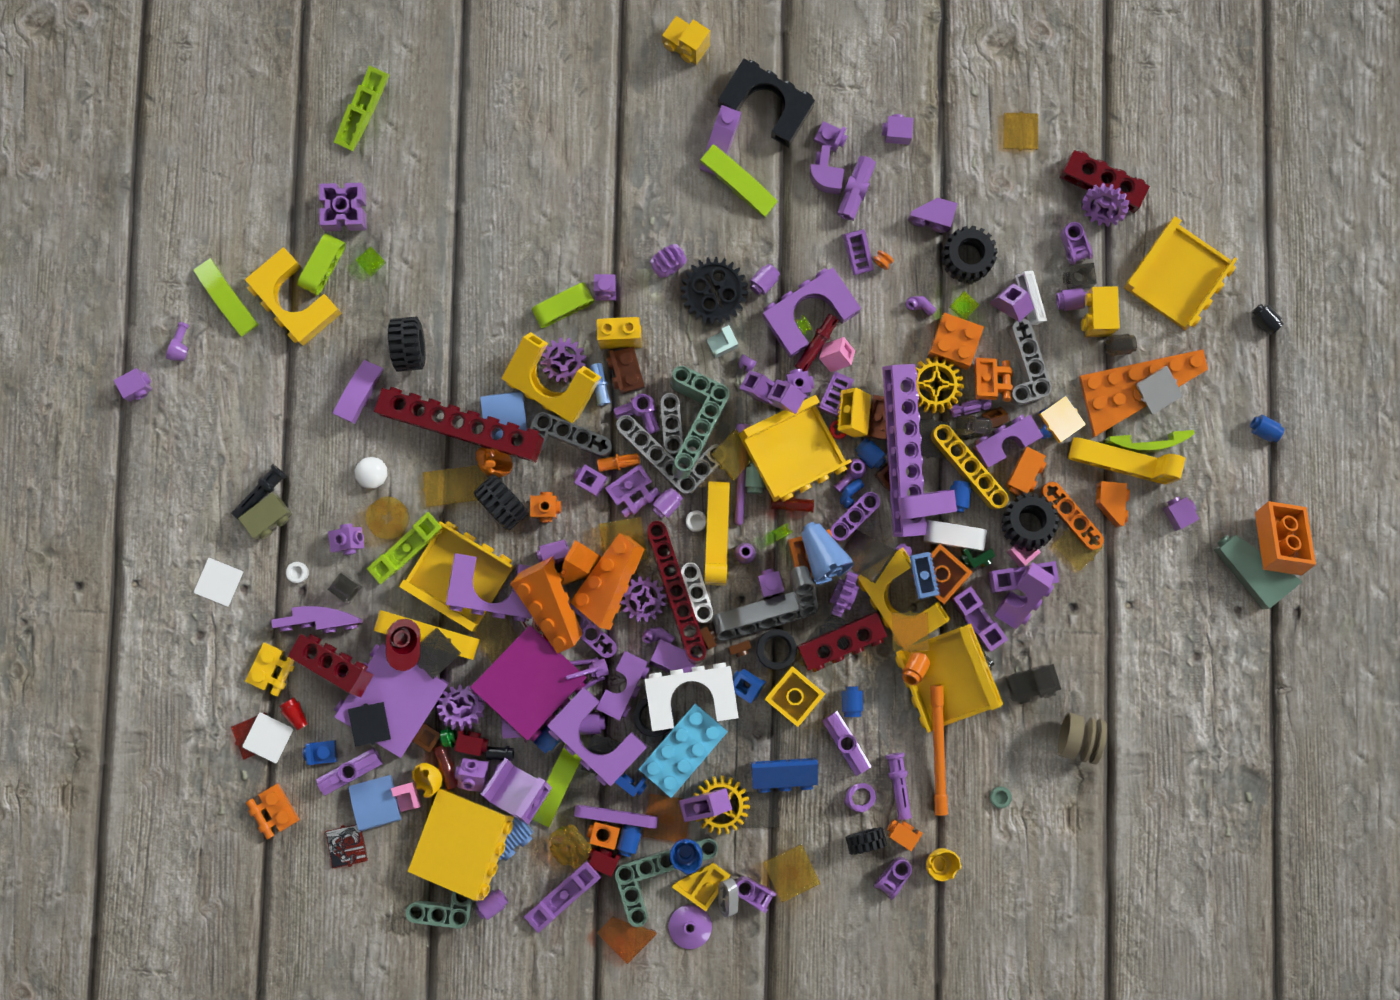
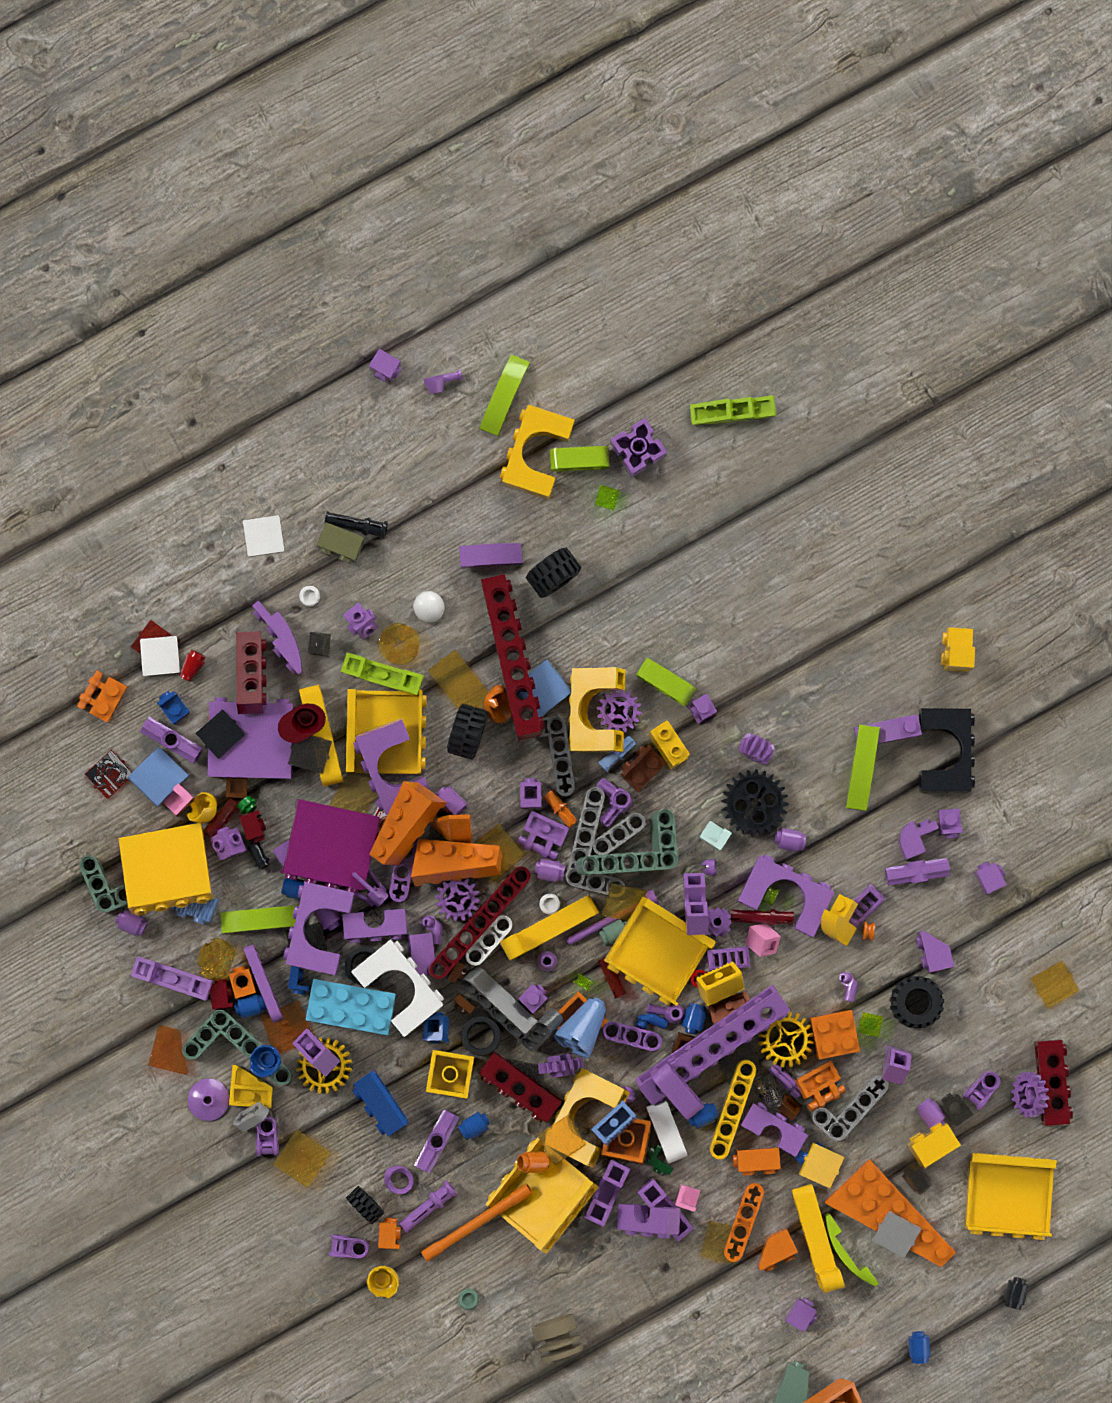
camera: 55 degrees right, 0 degrees up
yellow plate [245,642,295,697] -> none
medium lavender gear [437,685,485,731] -> none
medium lavender panel [481,758,552,825] -> none
orange brick [530,492,561,523] -> none
clear smoke piece [741,791,781,828] -> none
clear smoke piece [843,530,896,583] -> none
black tyre [1001,493,1059,551] -> none
clear smoke brick [1004,664,1061,704] -> none
white piece [1015,271,1047,325] -> none
none -> yellow brick [821,894,858,946]

